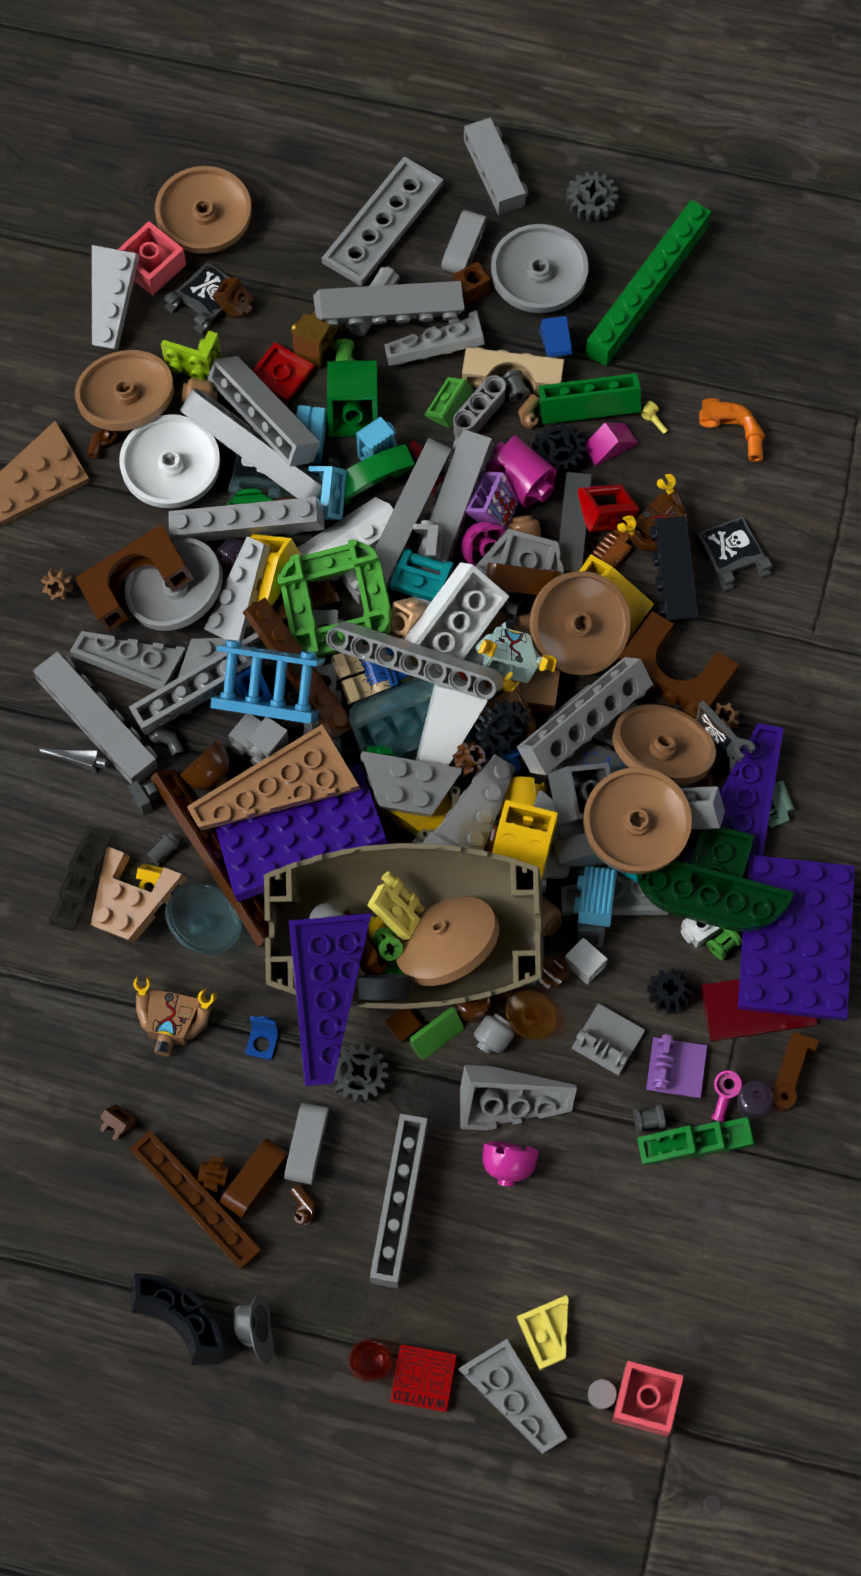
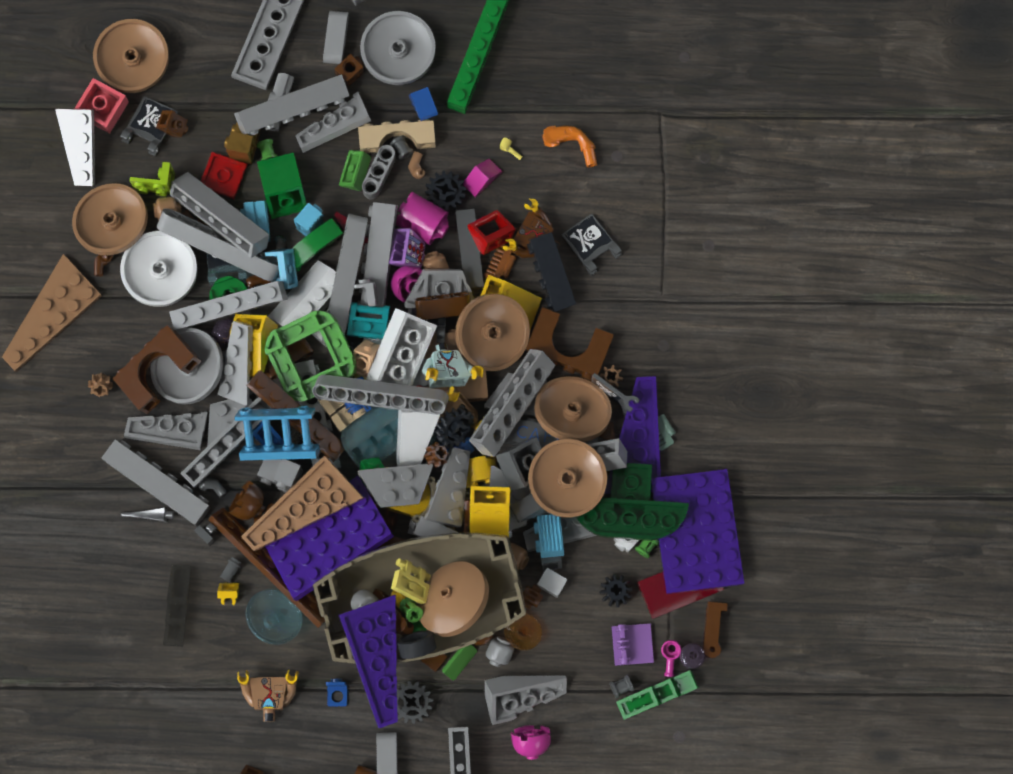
camera: 15 degrees left, 10 degrees up
medium nougat wing [90,847,187,943] -> none
green brick [539,373,641,424] -> none
light grey hinge [571,1003,645,1076] -> none

